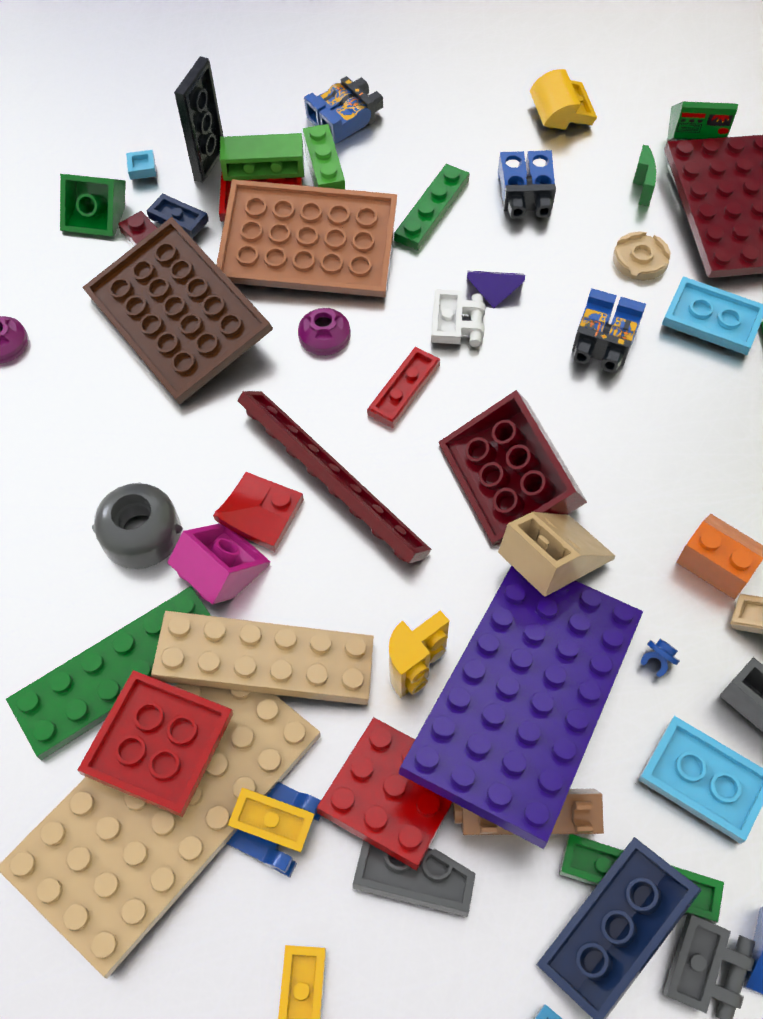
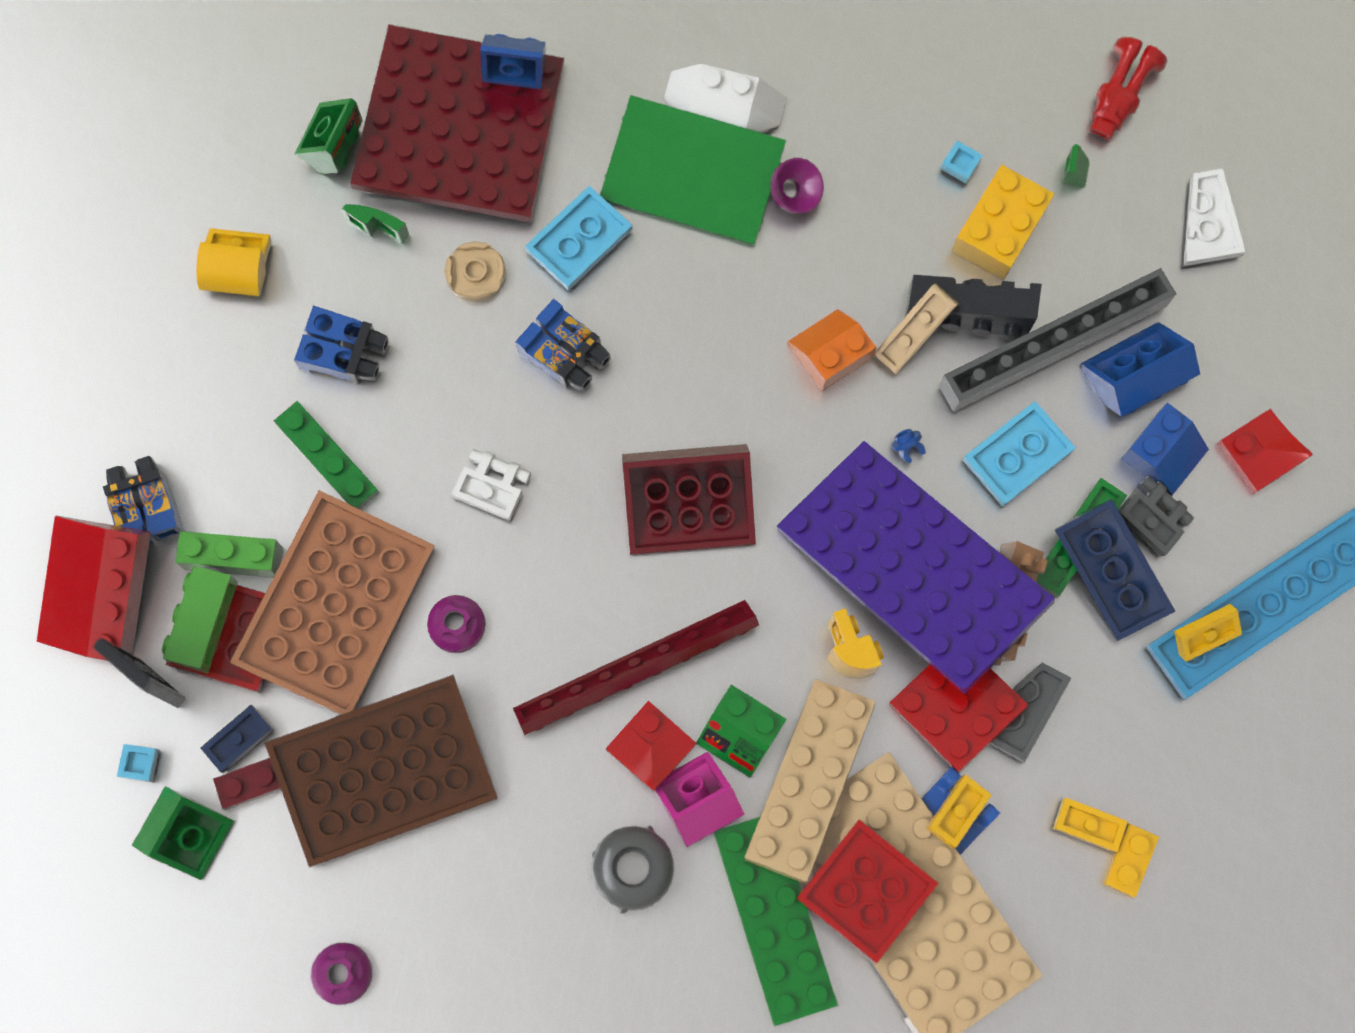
camera: 75 degrees left, 15 degrees up
red tile [367,346,440,428] -> none
dark purple slope [467,270,526,309] -> none
tan slope [498,512,615,597] -> none
none -> red slope [36,515,151,661]
none -> green slope [696,684,787,778]

